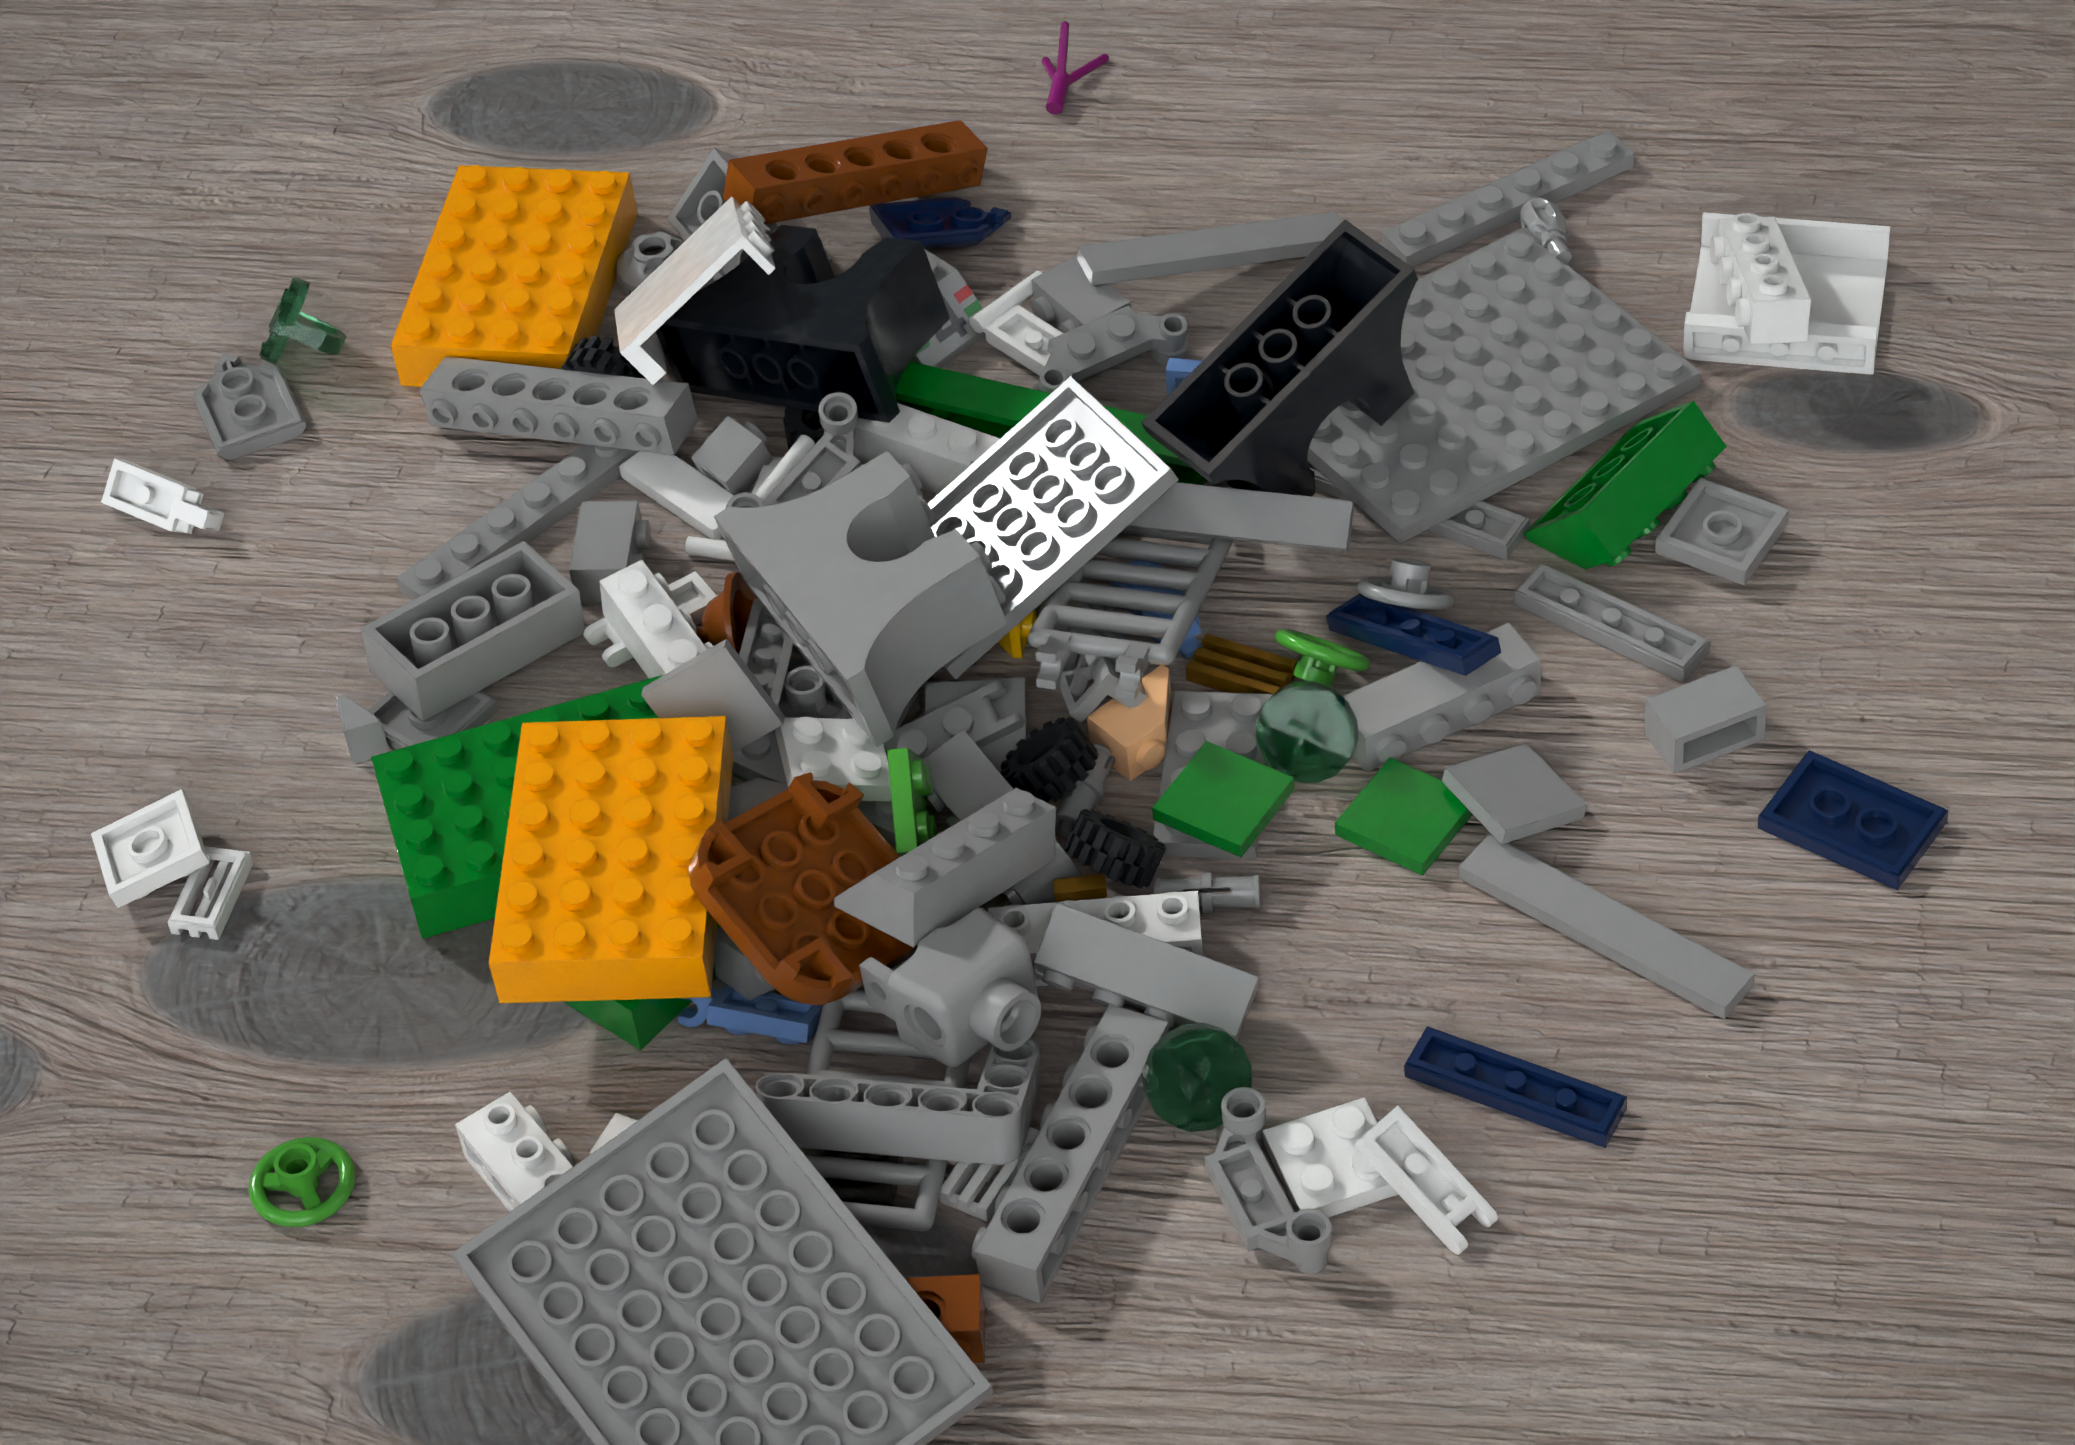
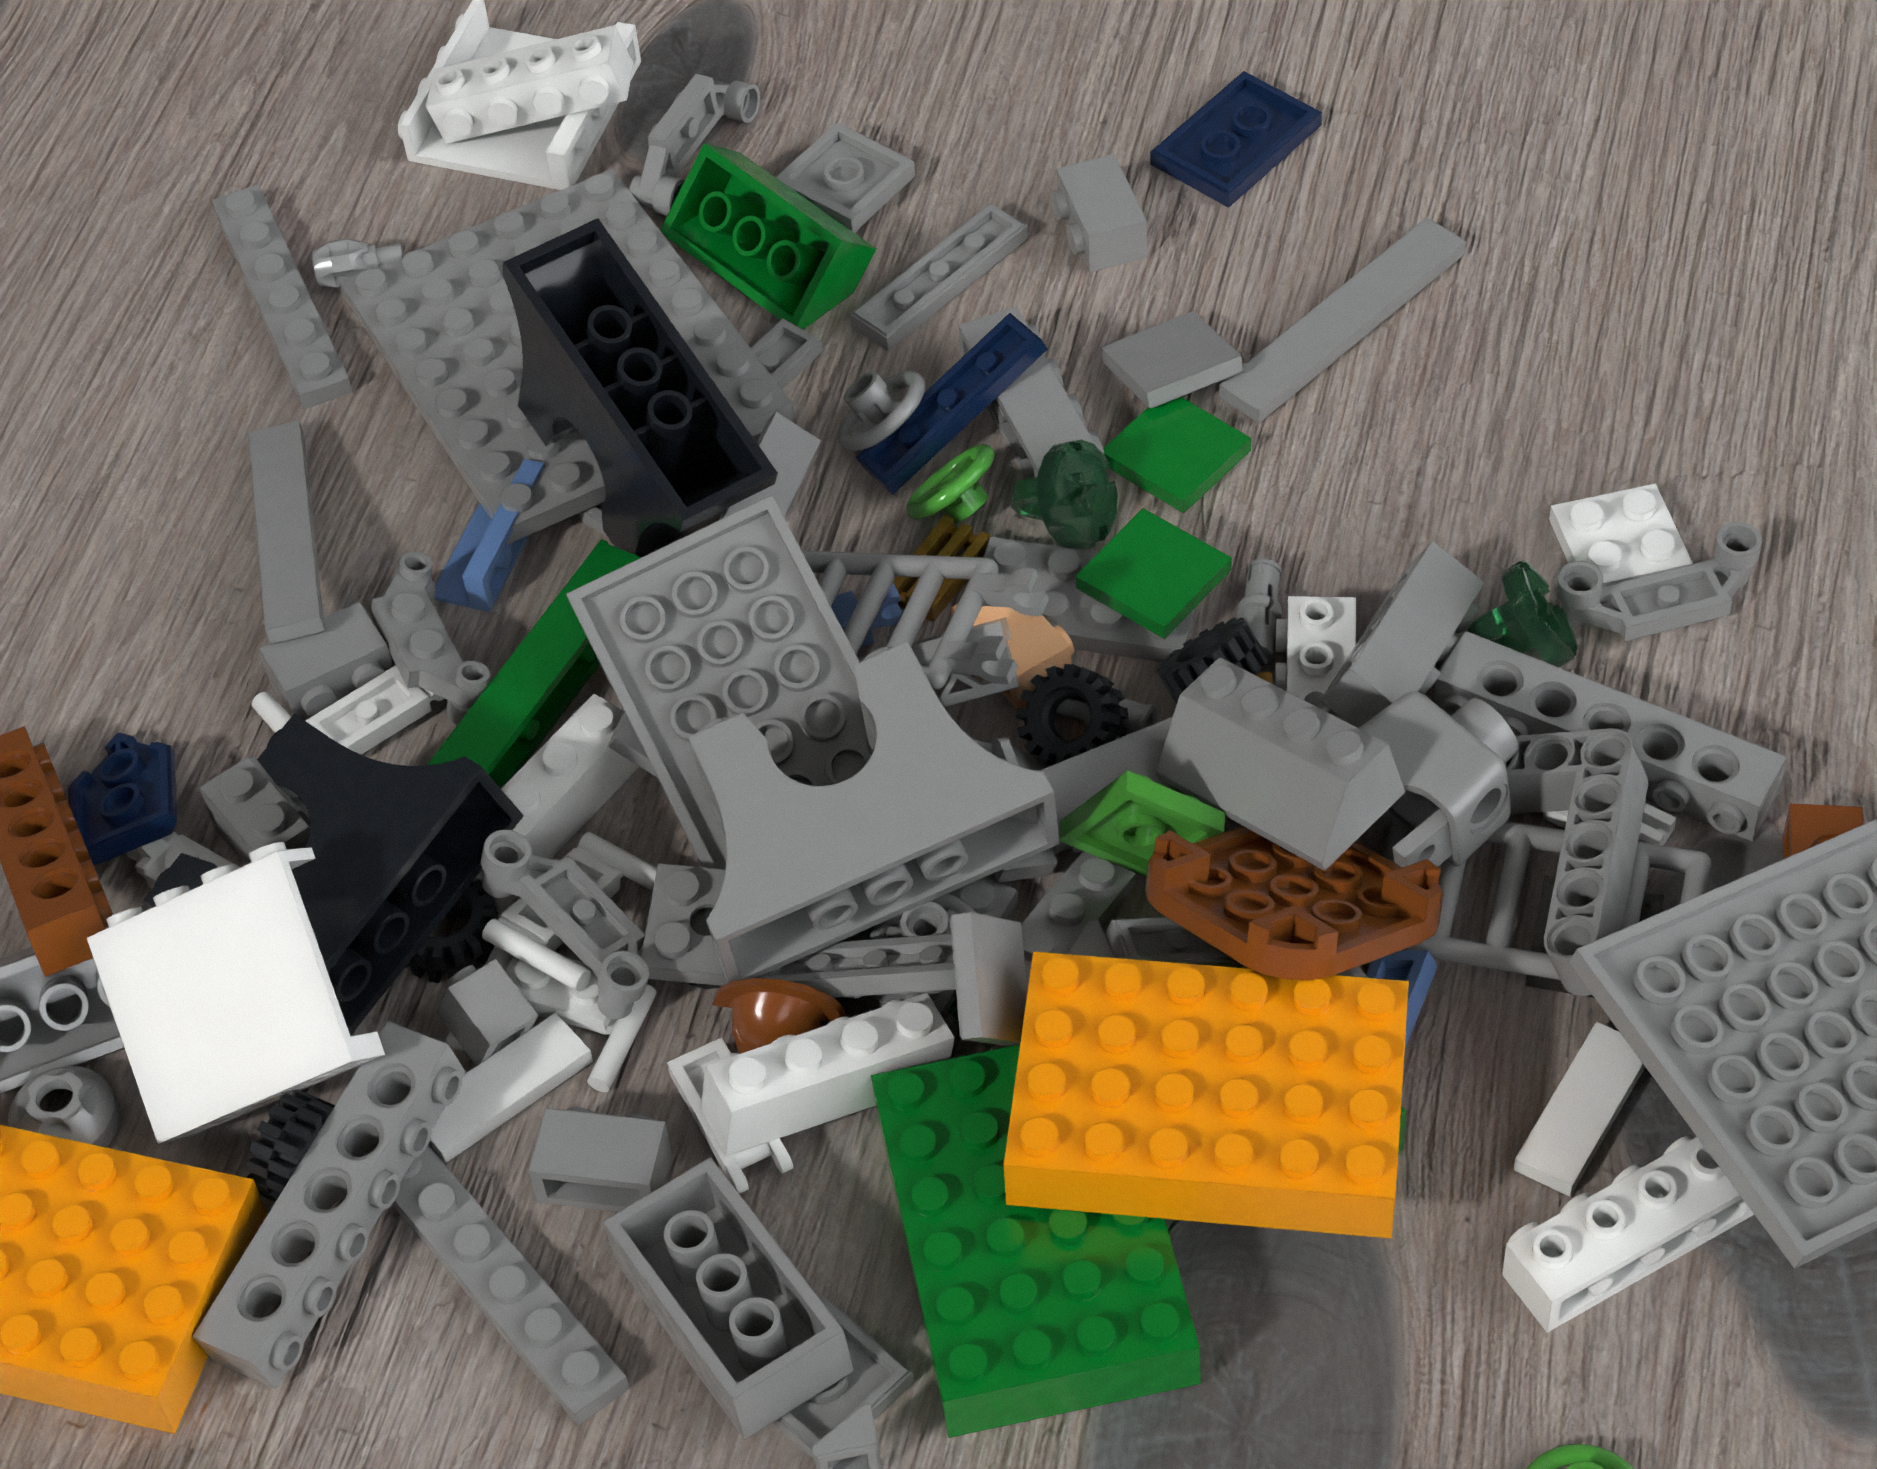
camera: 85 degrees left, 5 degrees up
white plate [775,717,891,801] -> none
white hinge [1354,1105,1498,1255] -> none
dark blue tile [1404,1026,1627,1148] -> none
none -> light grey plate [629,74,760,216]

